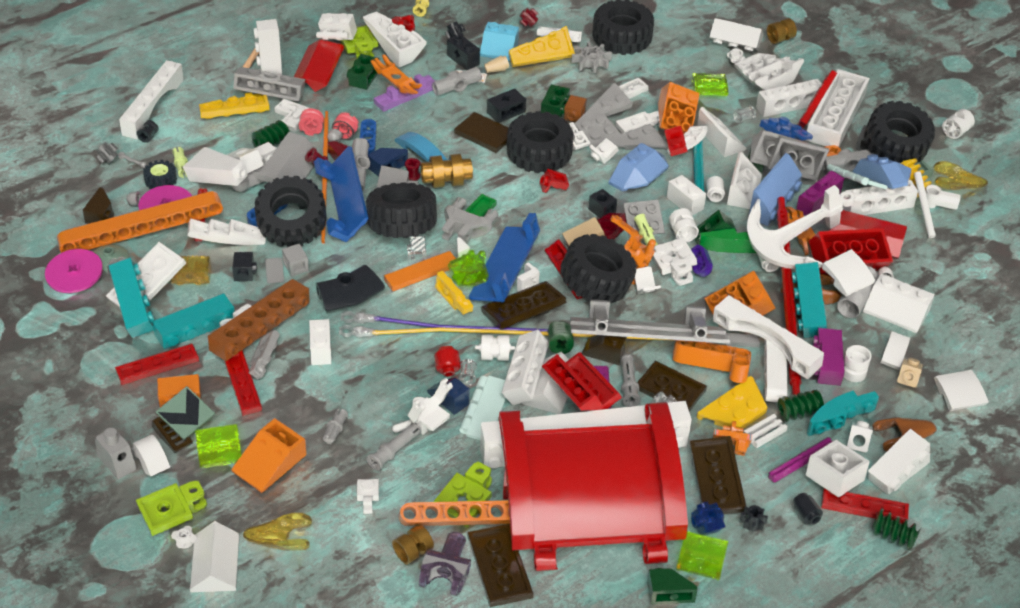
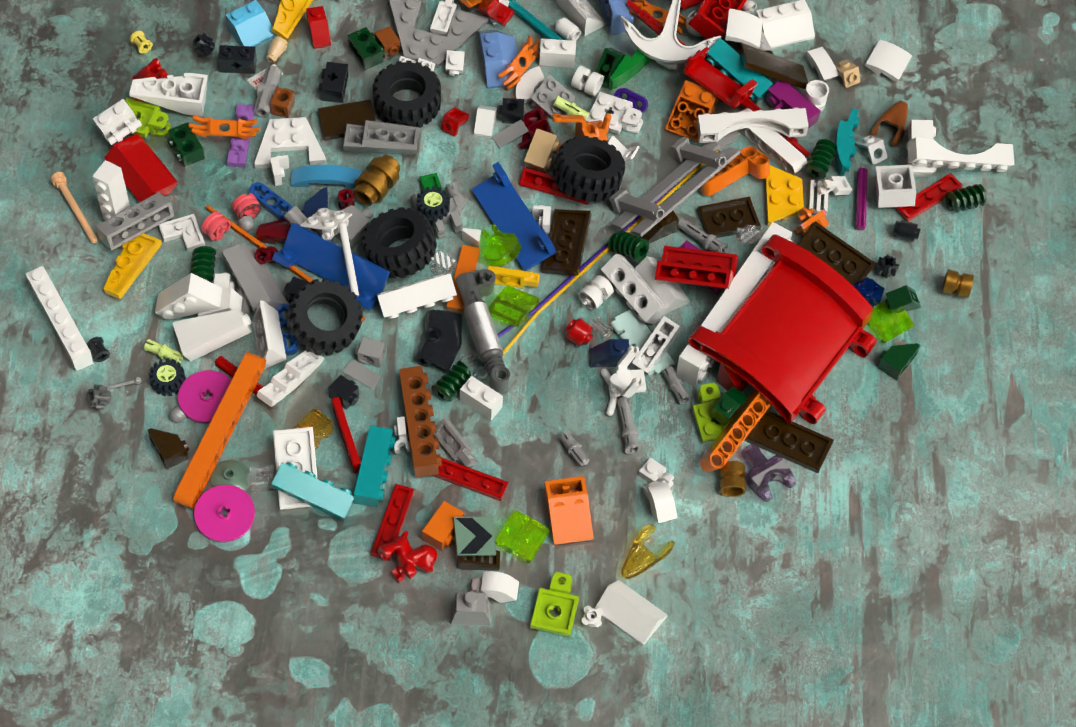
camera: 50 degrees left, 15 degrees up
none -> white wedge [155,273,223,320]
none -> white slope [251,301,287,369]
none -> white wing [255,117,326,169]
none -> dark orange brick [270,87,295,118]
none -> white bracket [270,155,289,186]
none -> white hinge [301,208,352,240]
none -> red slope [306,6,331,49]
none -> red tile [332,397,361,474]
none -> white piece [339,224,359,297]
none -> light grey slope [343,120,419,155]
none -> white brick [377,272,457,319]
none -> red animal [377,531,437,583]
none -> black wheel [416,186,450,222]
none -> dark green piece [431,361,472,402]
none -> dark grey piece [456,269,510,392]
none -> white slope [474,105,498,138]
none -> clear neon green slope [488,285,539,327]
none -> light grey sticker [492,120,528,148]
none -> orange piece [498,35,540,90]
none -> white tile [516,66,545,104]
none -> white slope [632,316,681,374]
none -> white brick [643,481,677,523]
none -> light grey pin [662,366,690,404]
none -> red panel [683,47,758,109]
none -> dark green slope [710,386,748,426]
none -> dark brown tile [739,43,808,89]
none -> white plate [818,176,852,195]
none -> dark green slope [885,285,921,313]
none -> white arch [907,137,1014,172]
none -> pearl gold wheel [942,269,974,298]

